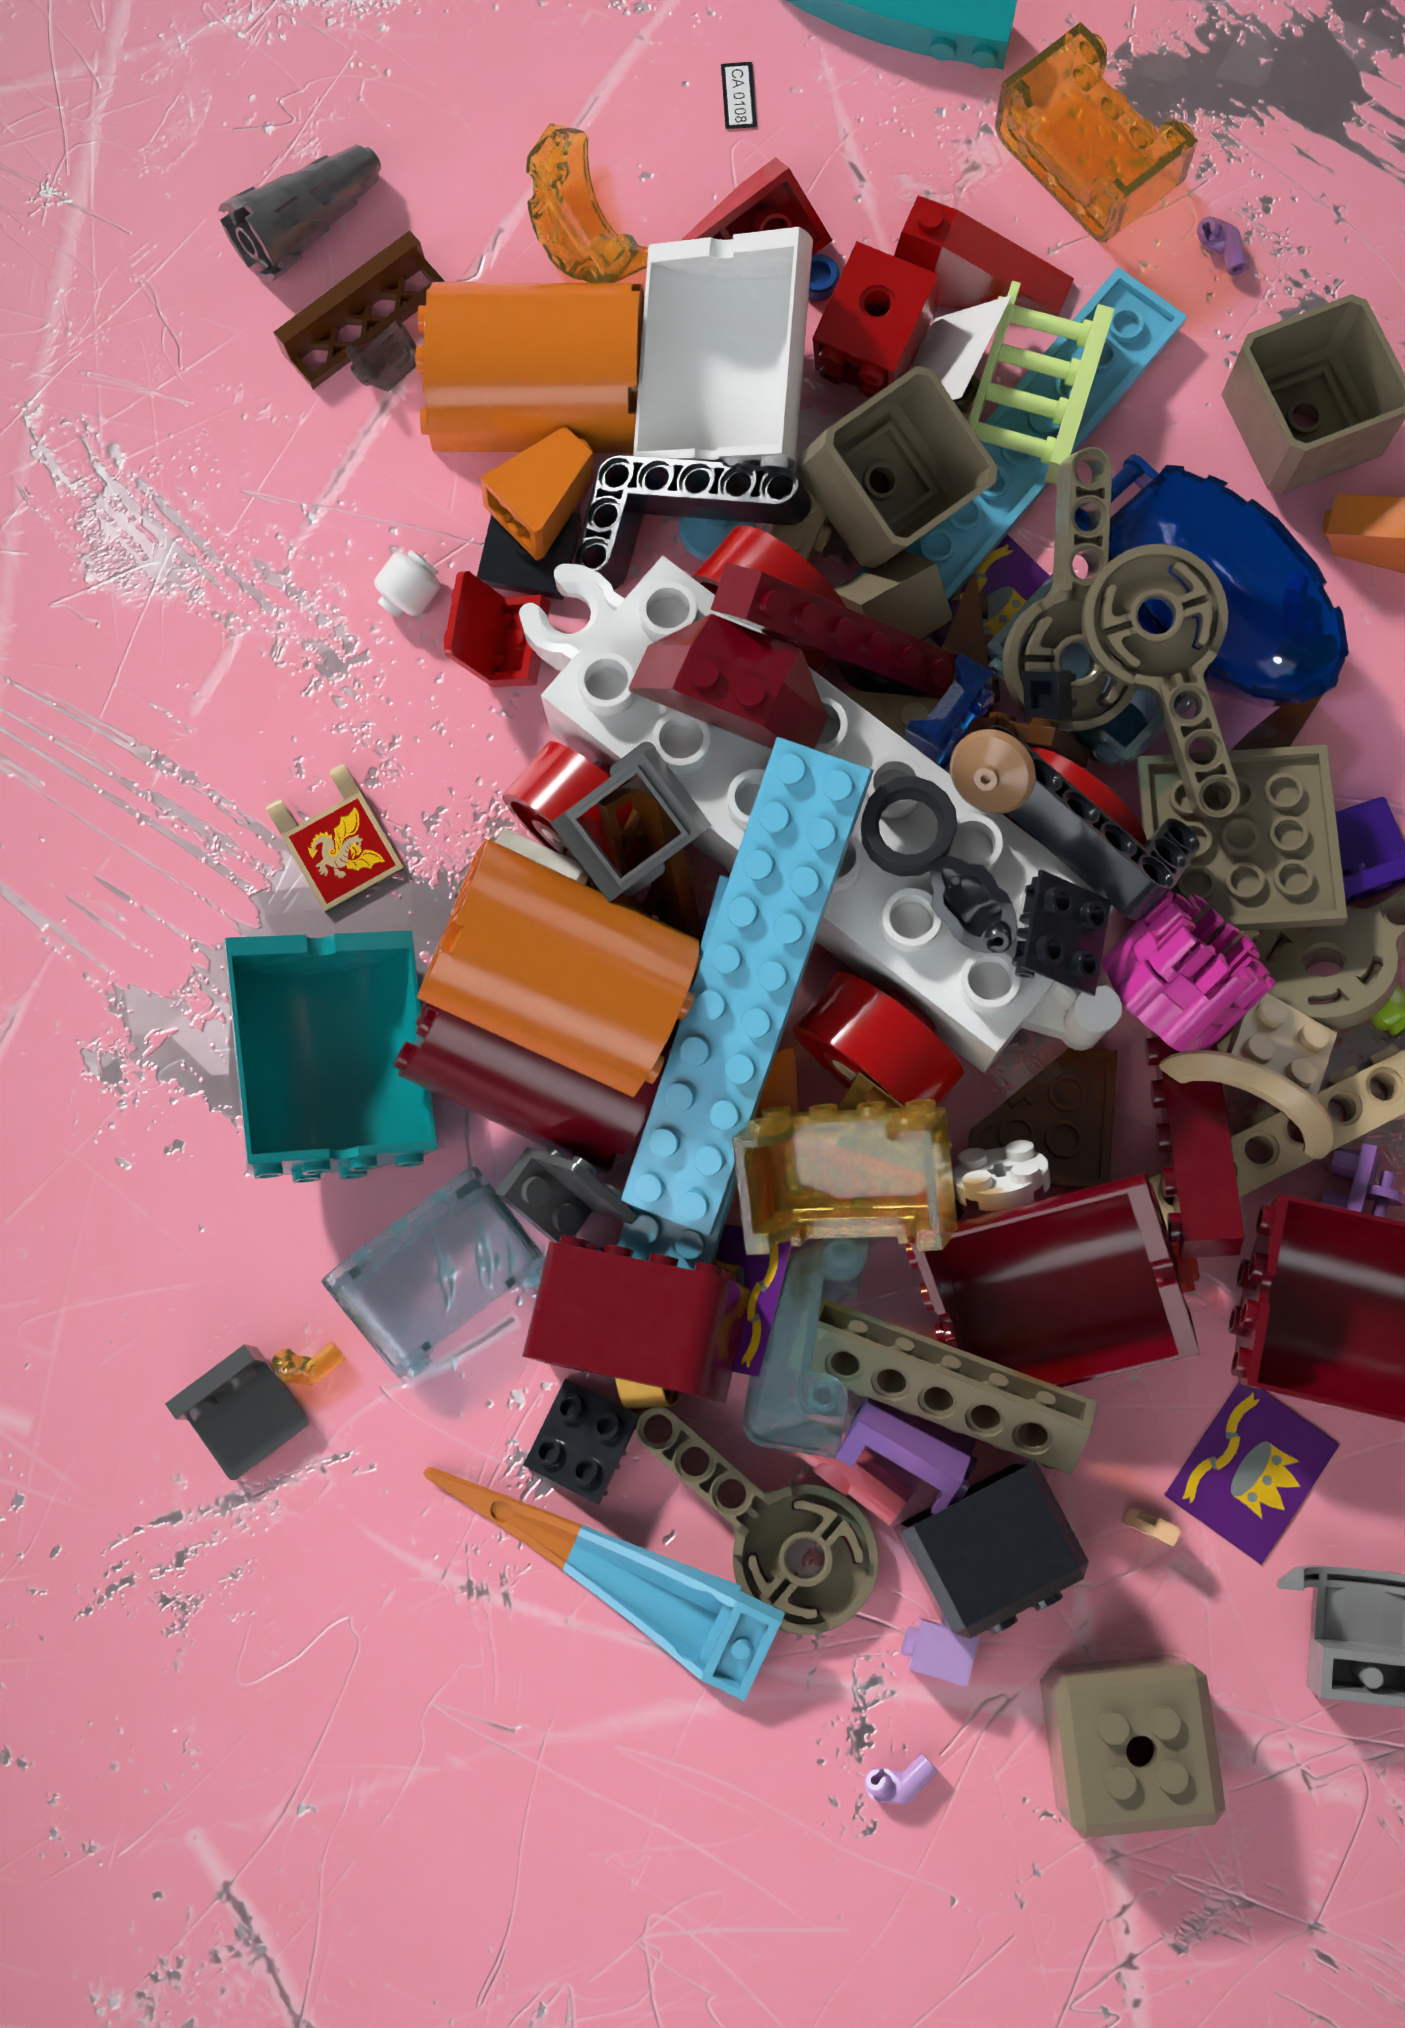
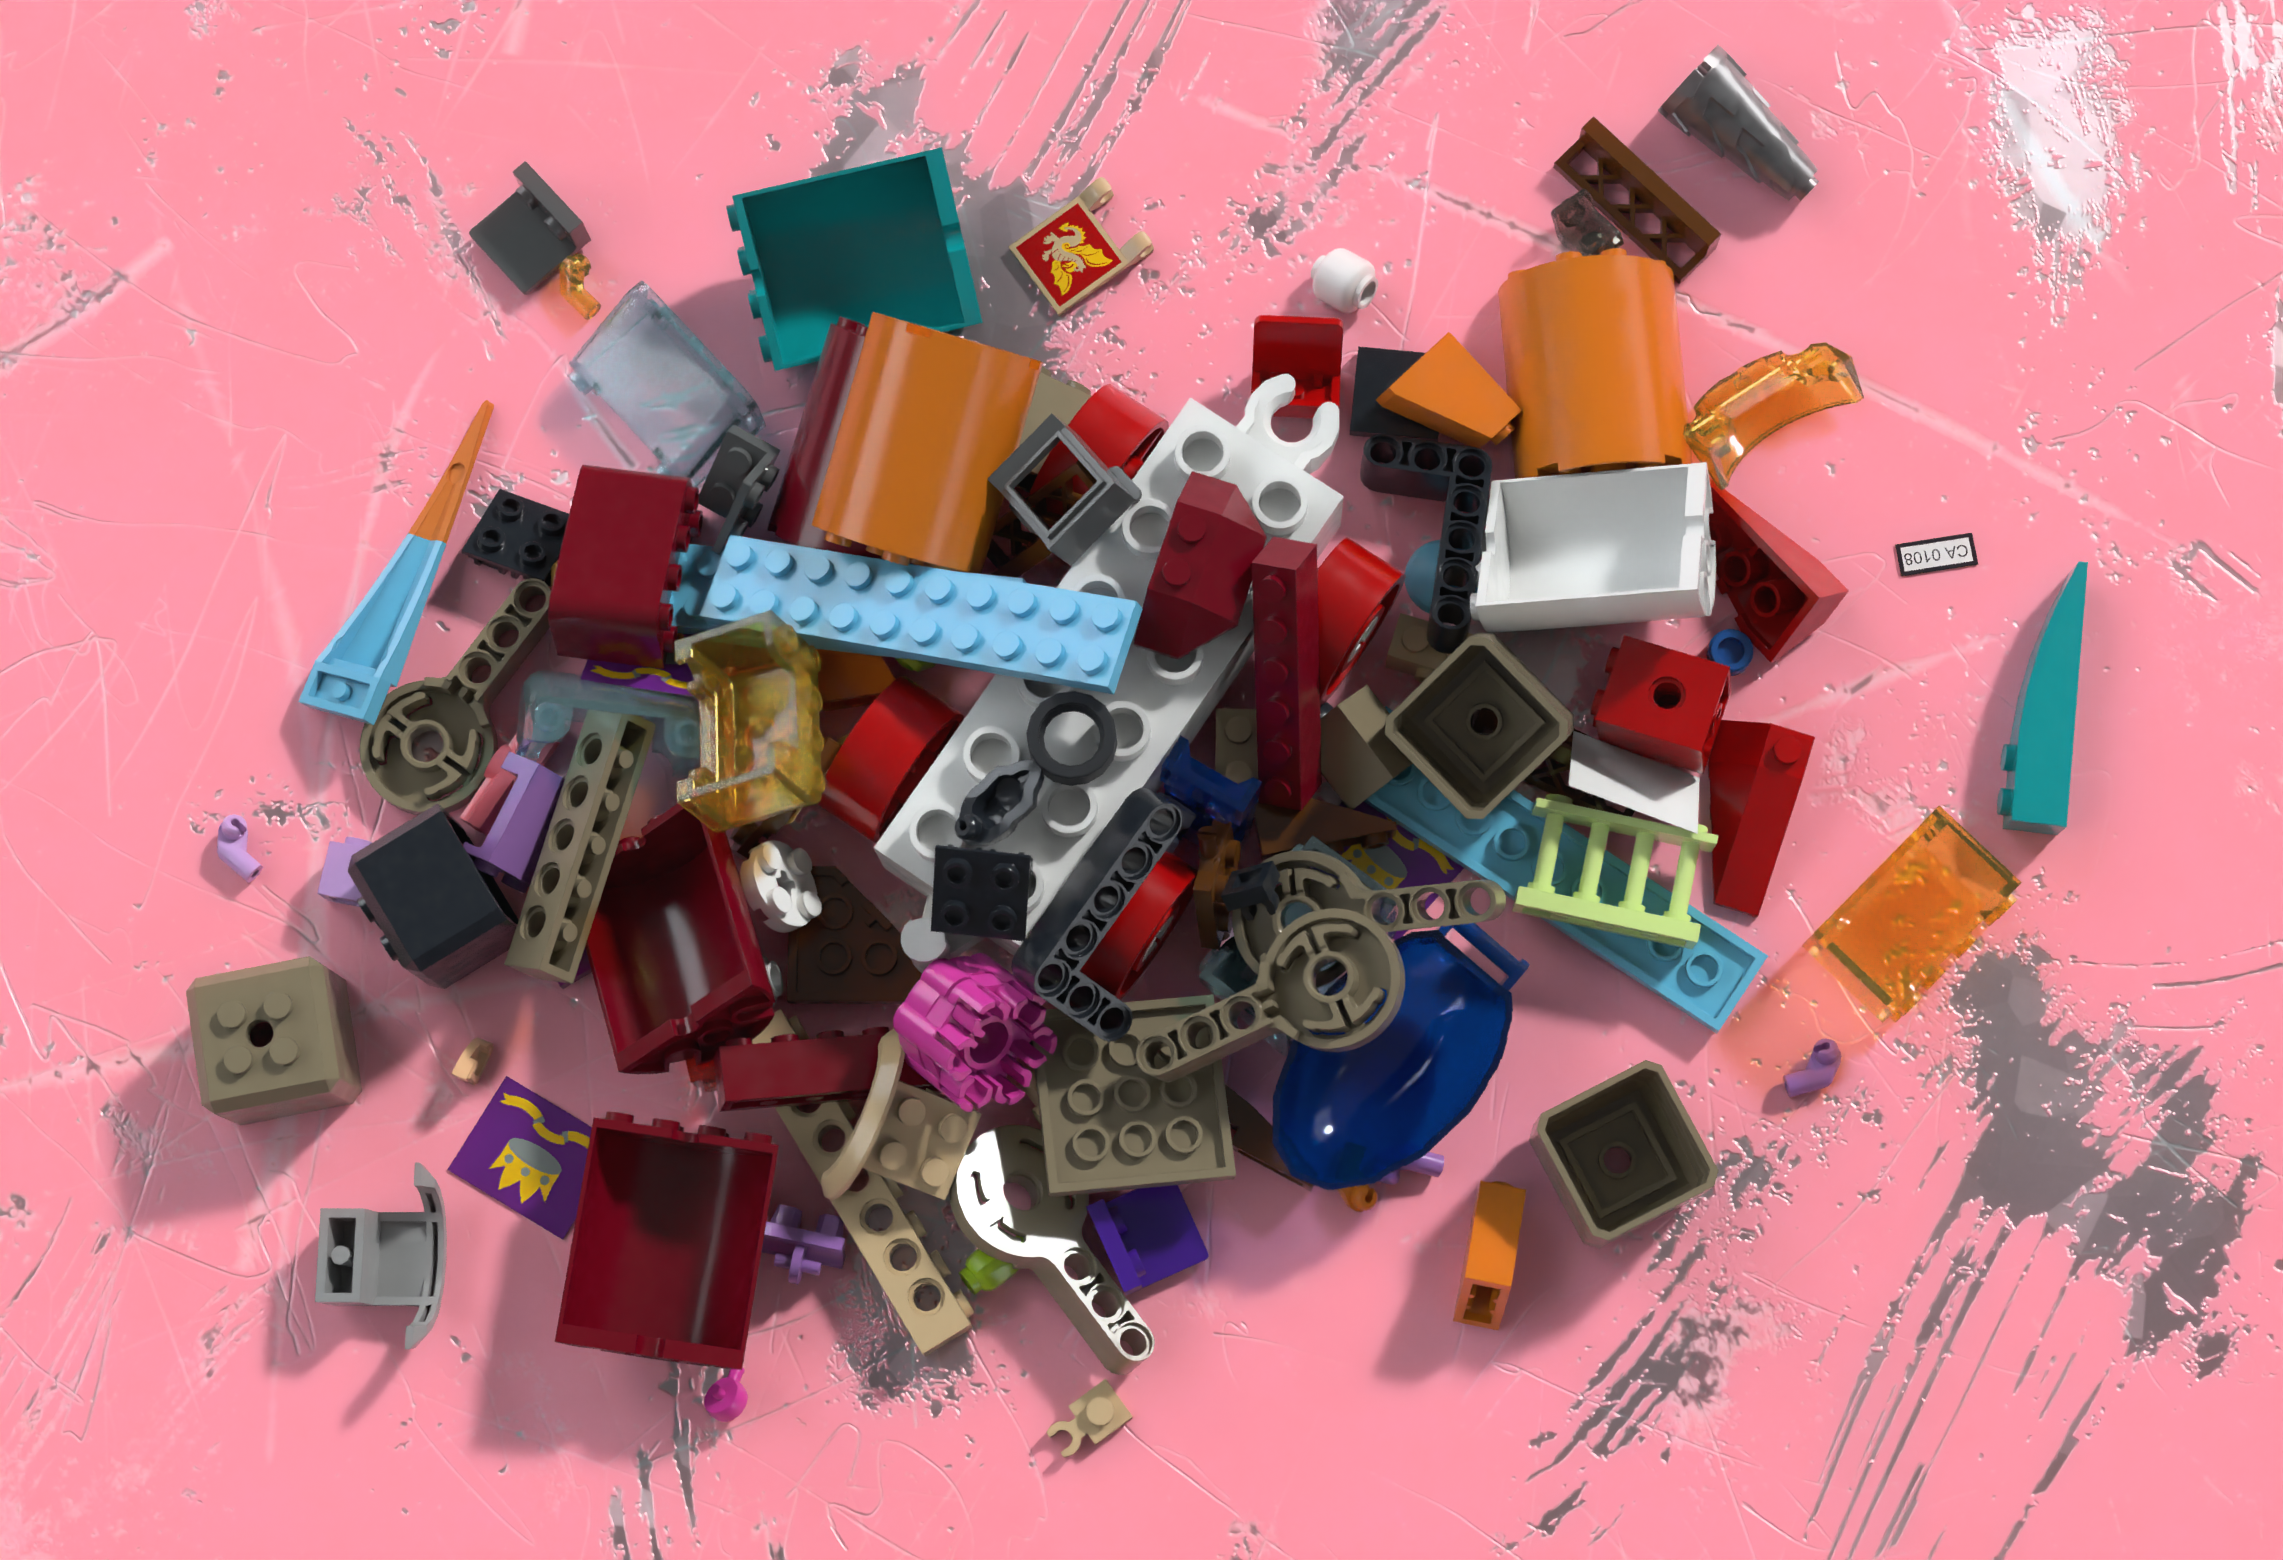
camera: 85 degrees right, 0 degrees up
medium nougat piece [950,729,1036,814] -> none

